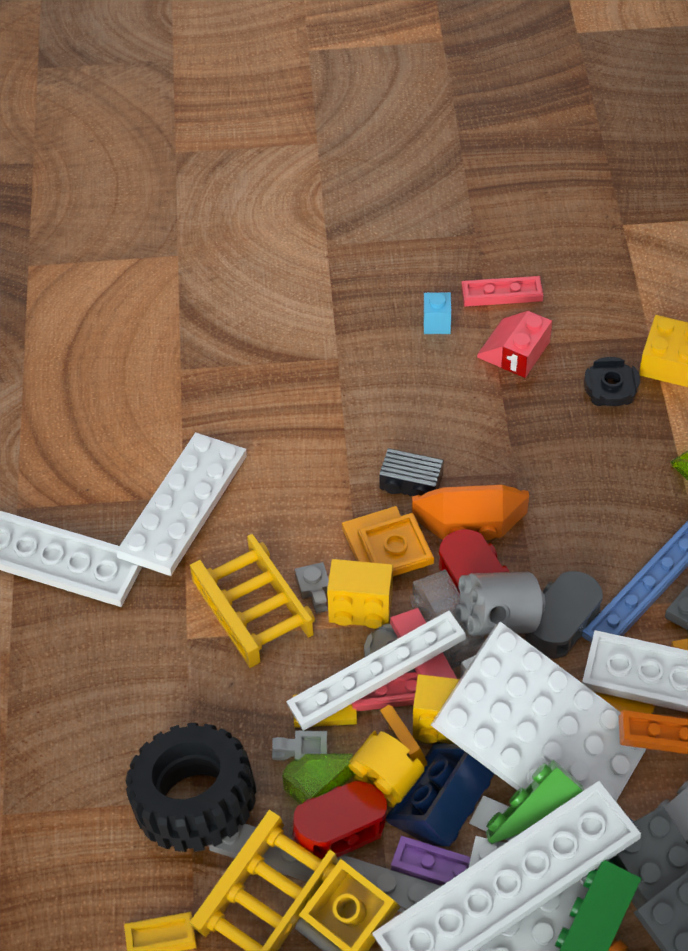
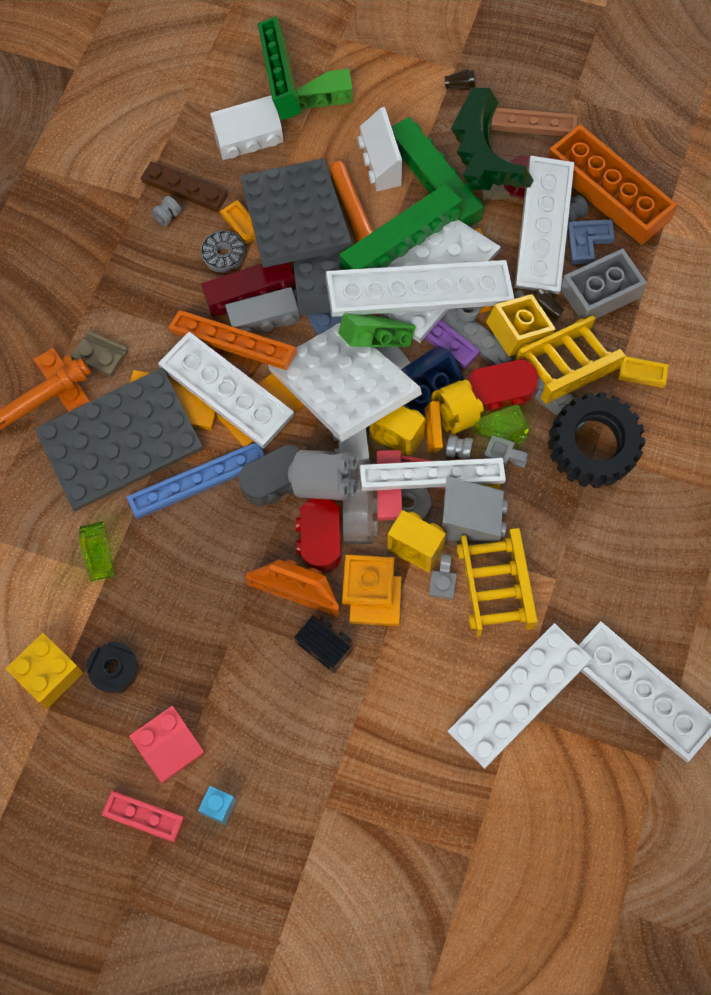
camera: 155 degrees left, 15 degrees up
none -> light grey slope [442,477,508,543]
none -> light grey wheel [445,434,473,460]

